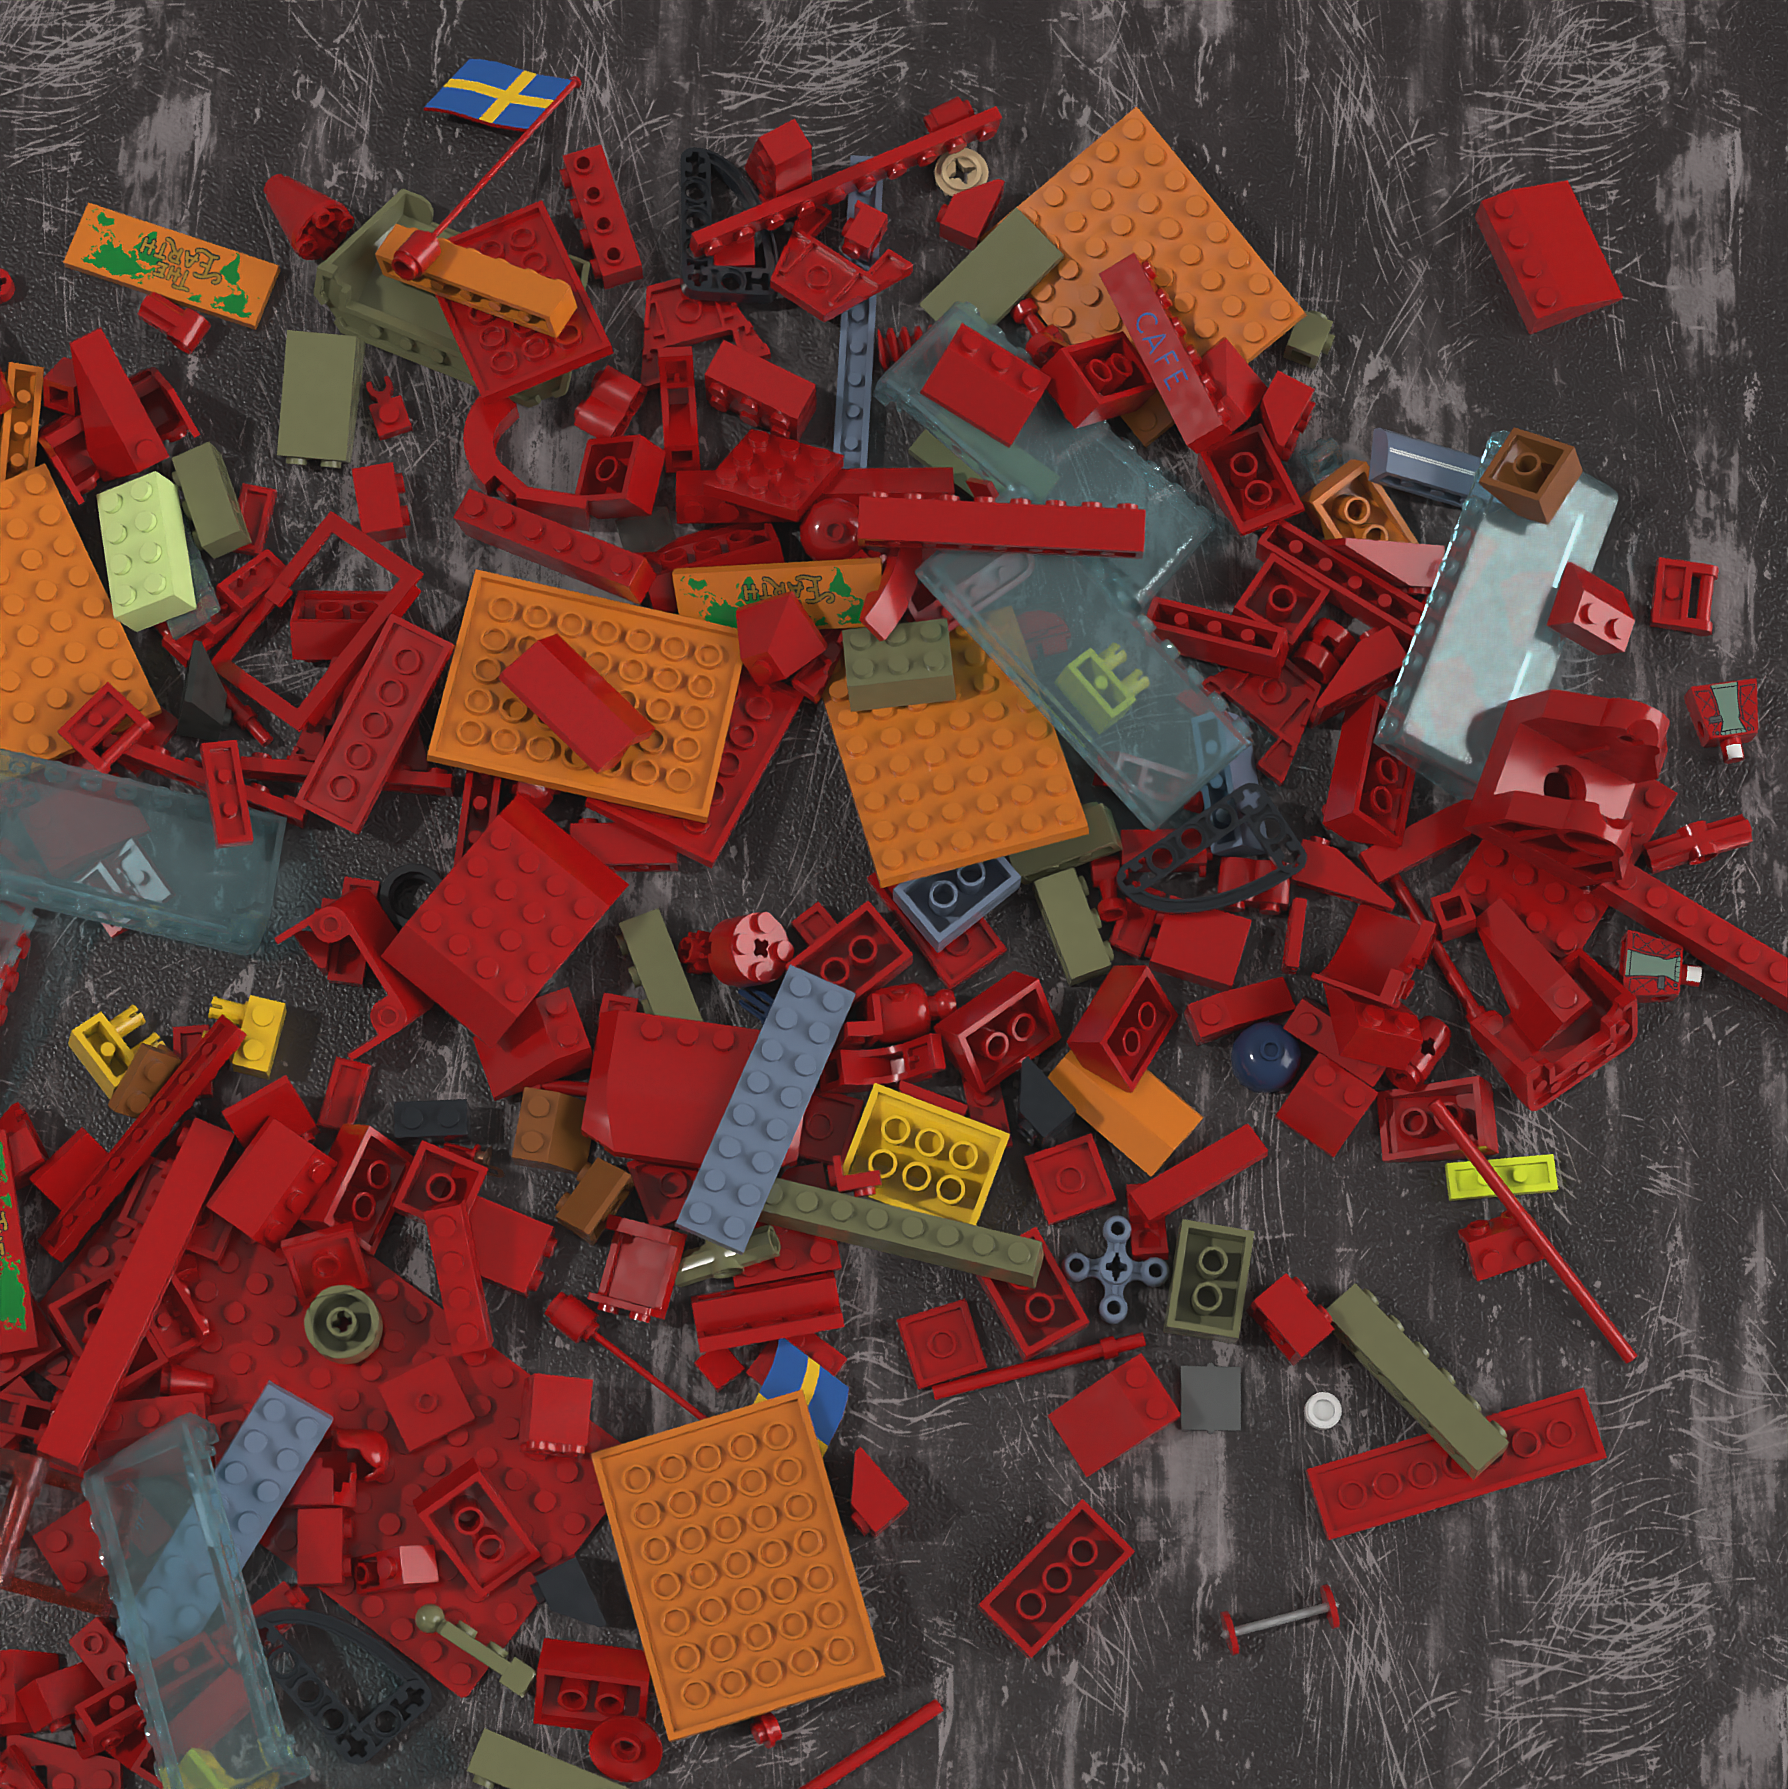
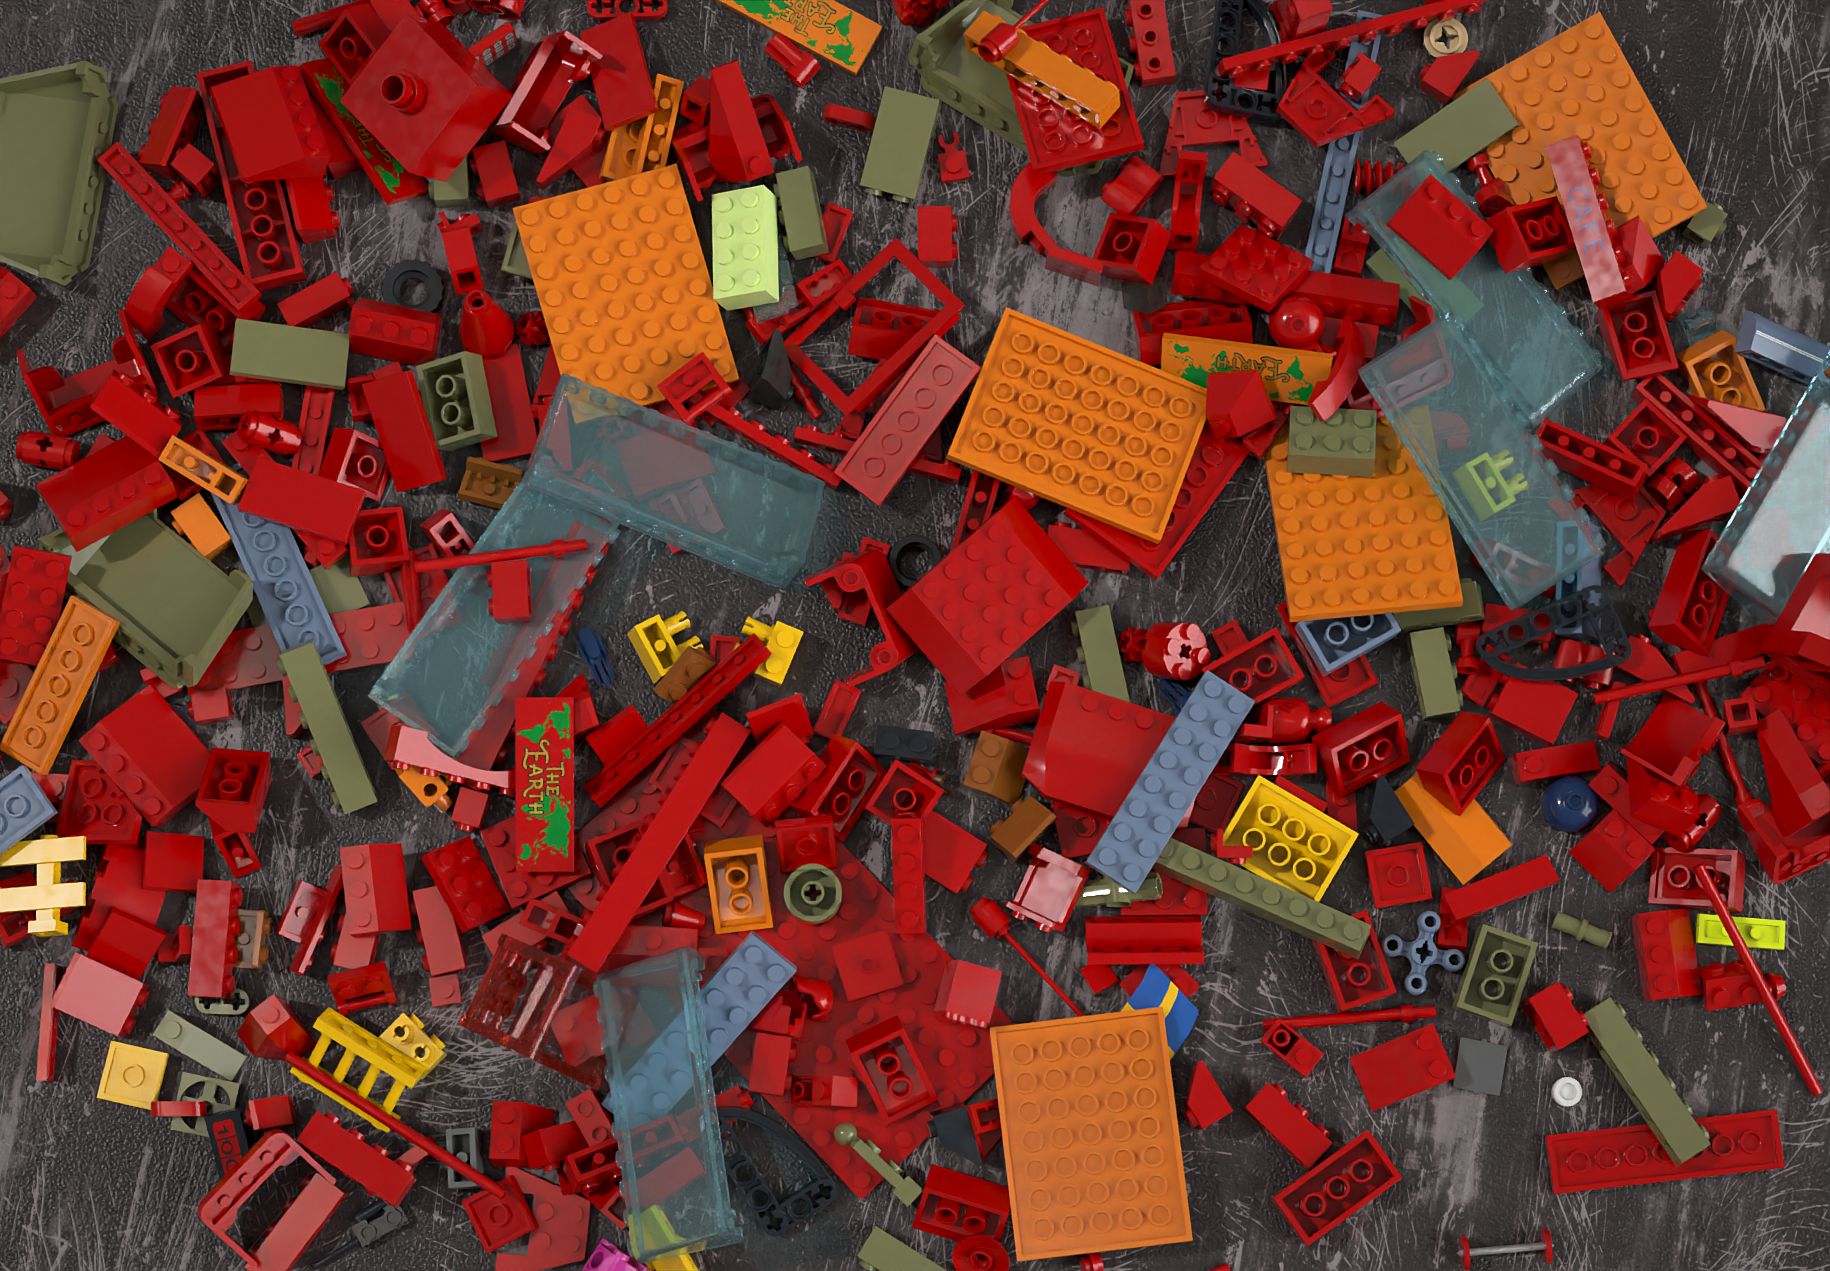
camera: 10 degrees right, 5 degrees up
red plate [200,740,254,849] -> none
red brick [453,488,657,605] -> none
red slope [498,634,656,774] -> none
red brick [857,492,1146,559] -> none
red tile [896,1298,988,1390] -> none
none -> dark blue piece [577,626,615,688]
none -> orange slope [704,835,773,934]
none -> red beam [822,104,877,133]
none -> red slope [967,1098,1003,1164]
none -> red brick [1242,1082,1332,1169]
none -> red slope [1260,1018,1324,1079]
none -> red slope [1332,214,1373,278]
none -> olive pin [1551,911,1612,950]
none -> red bar [1593,656,1765,705]
none -> red slope [1631,909,1702,1002]
none -> red plate [1763,972,1786,1001]

